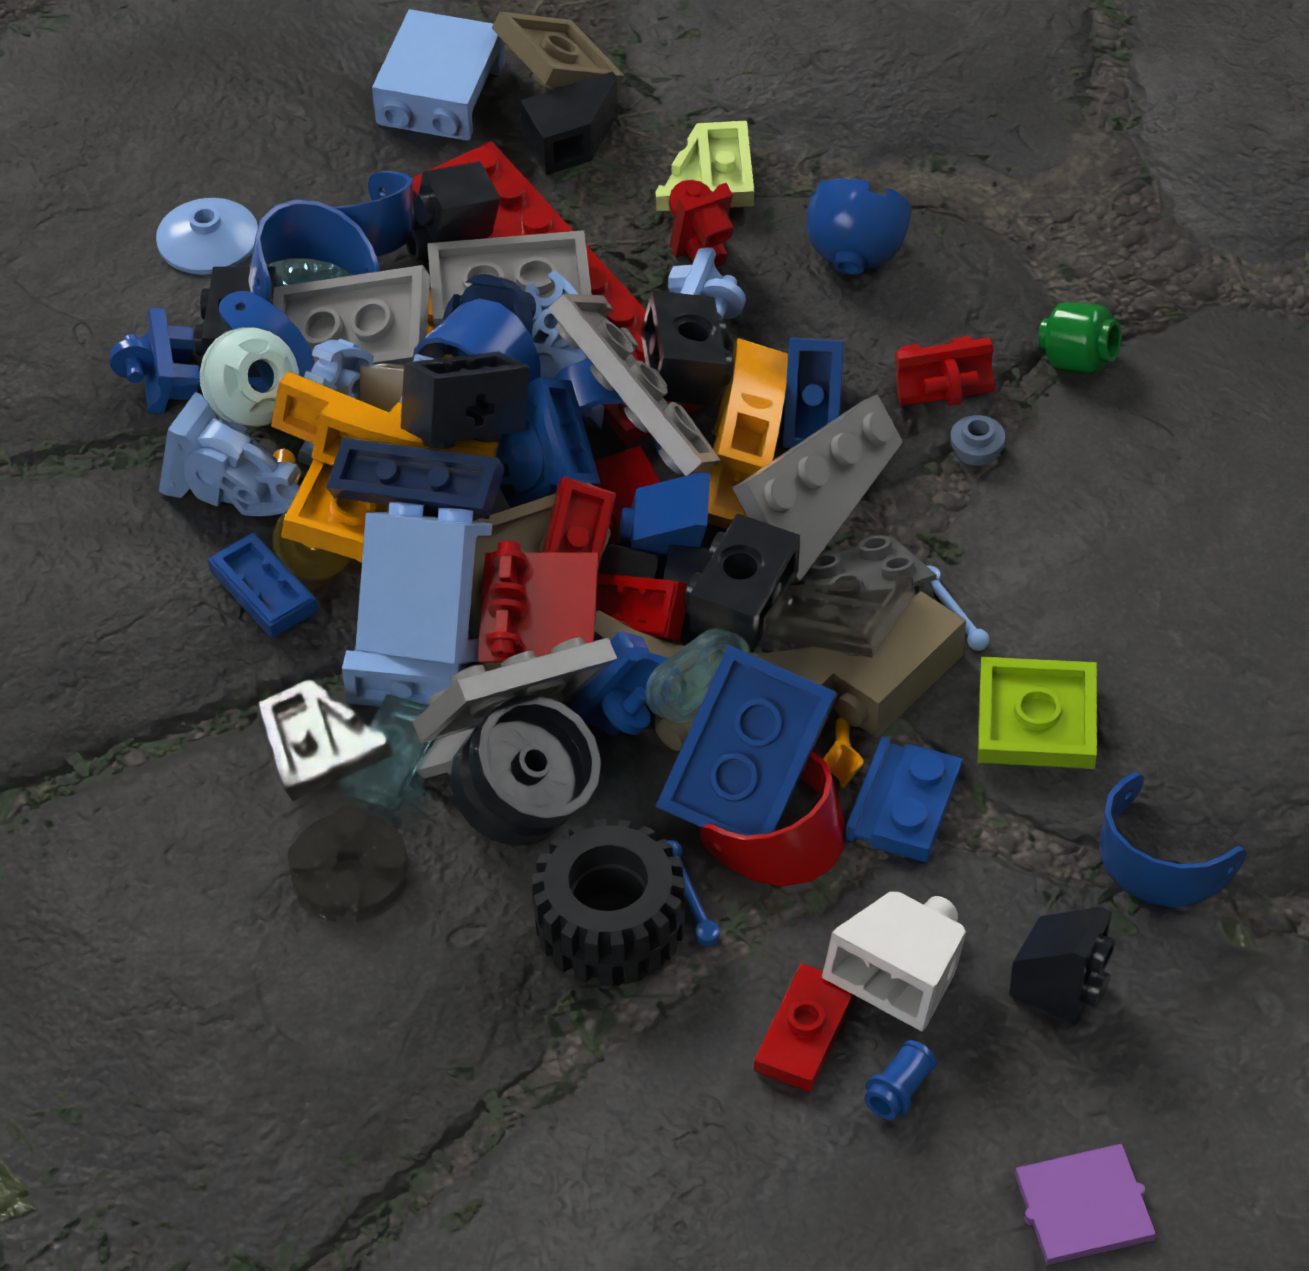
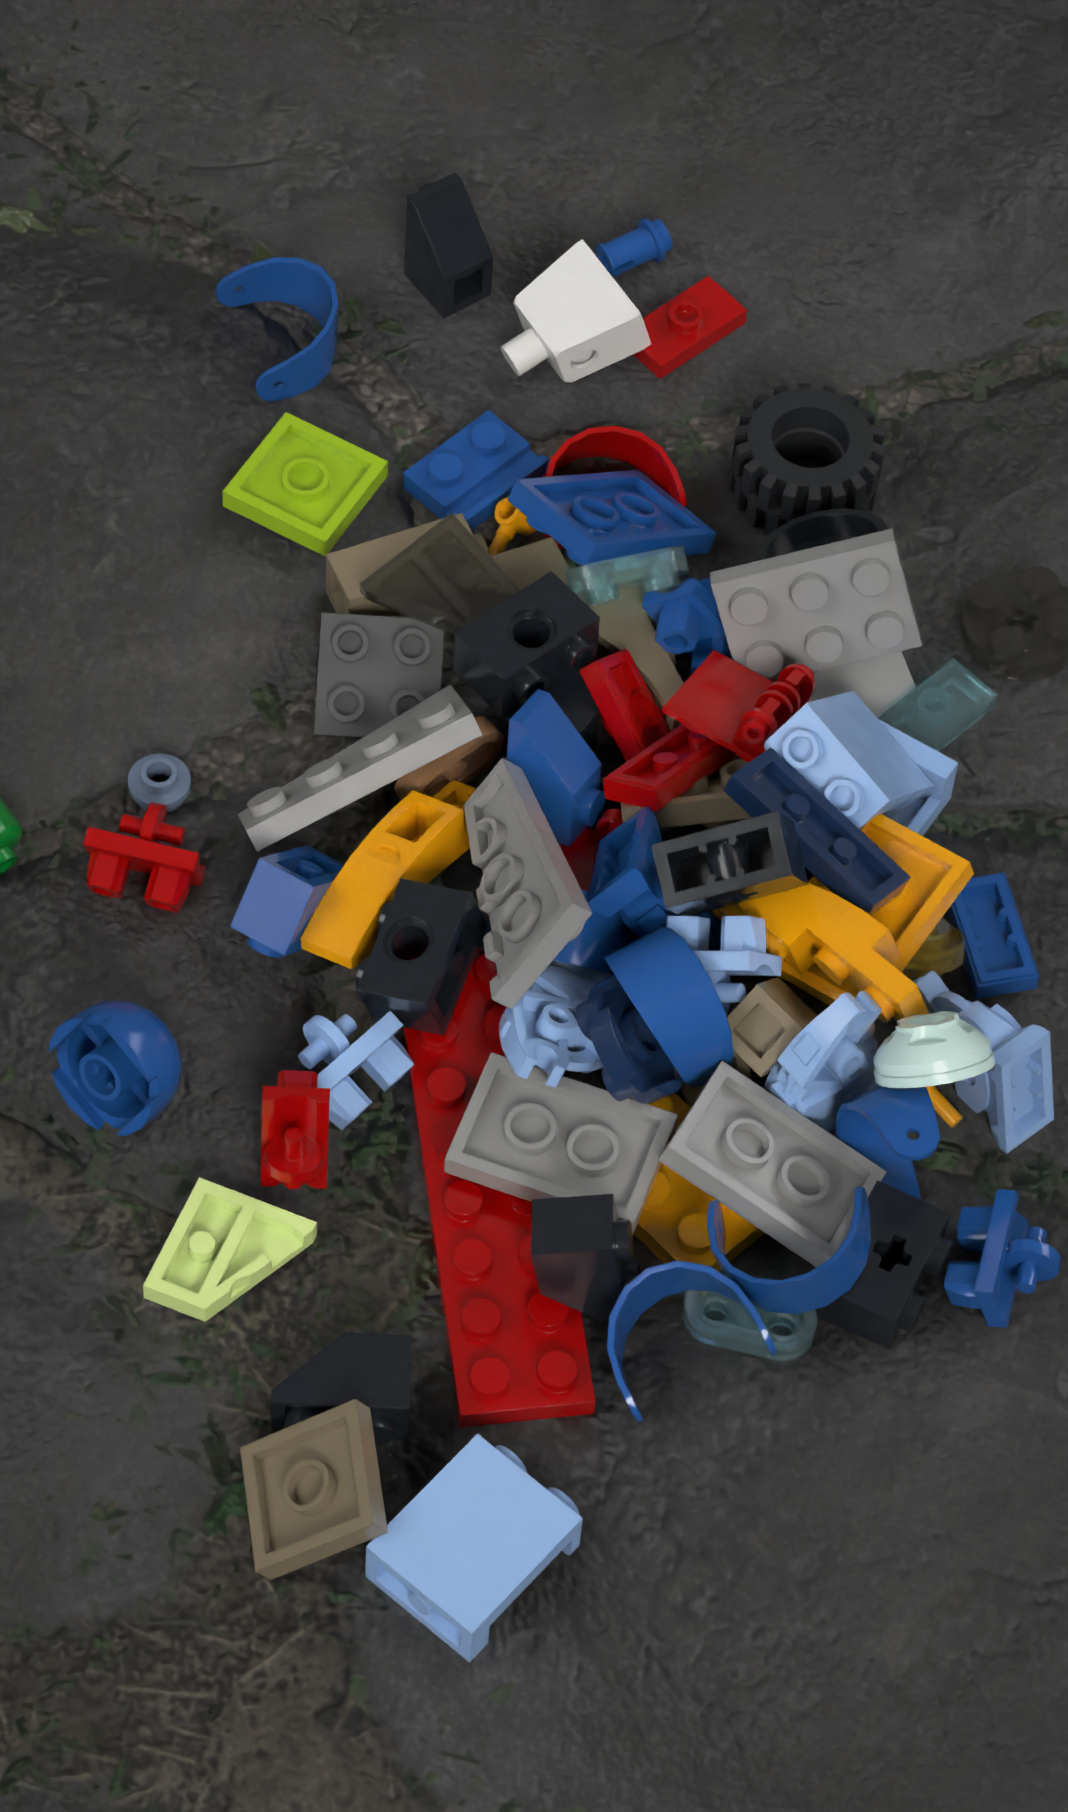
camera: 160 degrees left, 5 degrees up
light blue dish [156,198,258,275] -> none
clear smoke wing [258,679,395,801] -> none
blue hinge [668,840,720,947] -> none
light blue hinge [927,566,990,651] -> none
medium lavender piece [1015,1144,1156,1265] -> none

